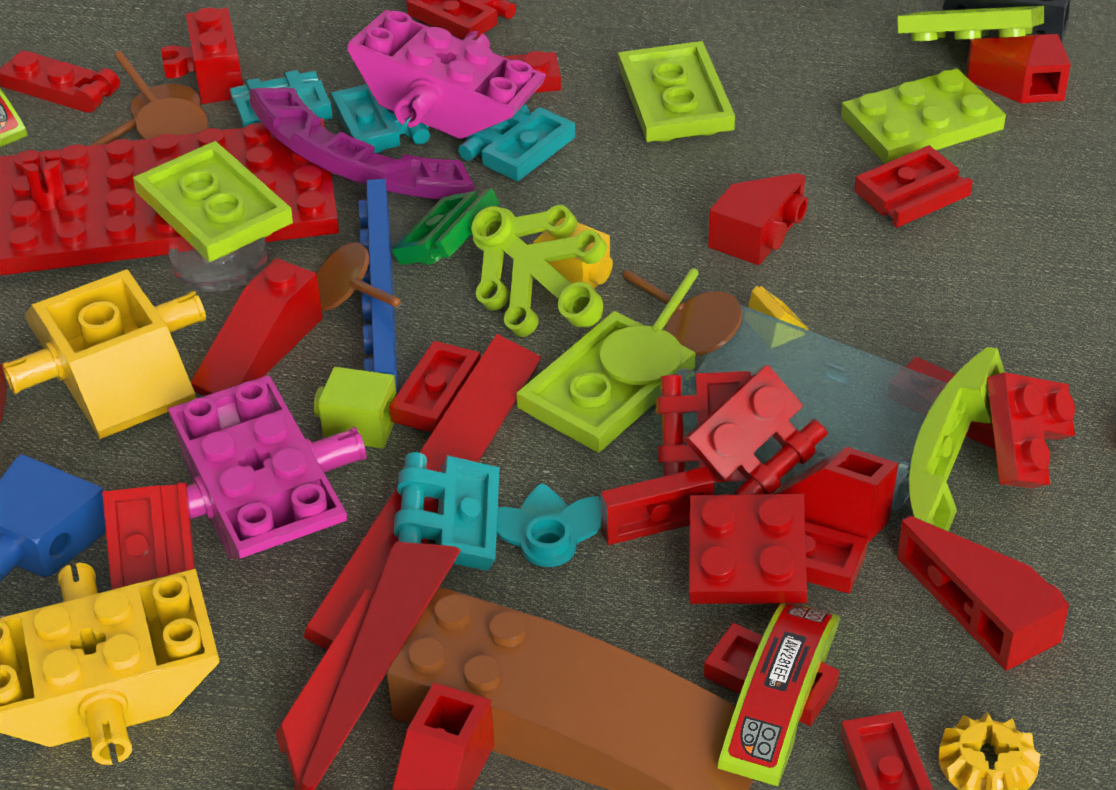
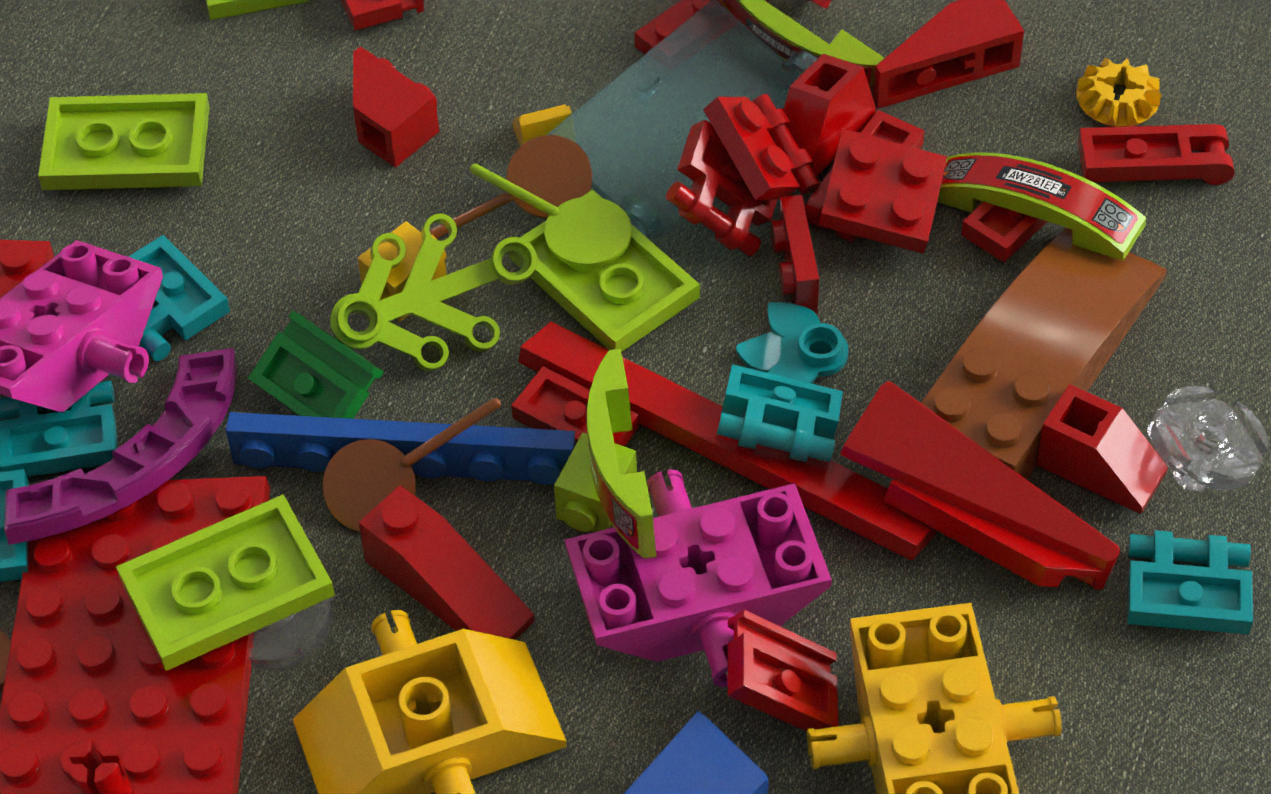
camera: 80 degrees left, 10 degrees up
none -> lime slope [587,349,656,559]

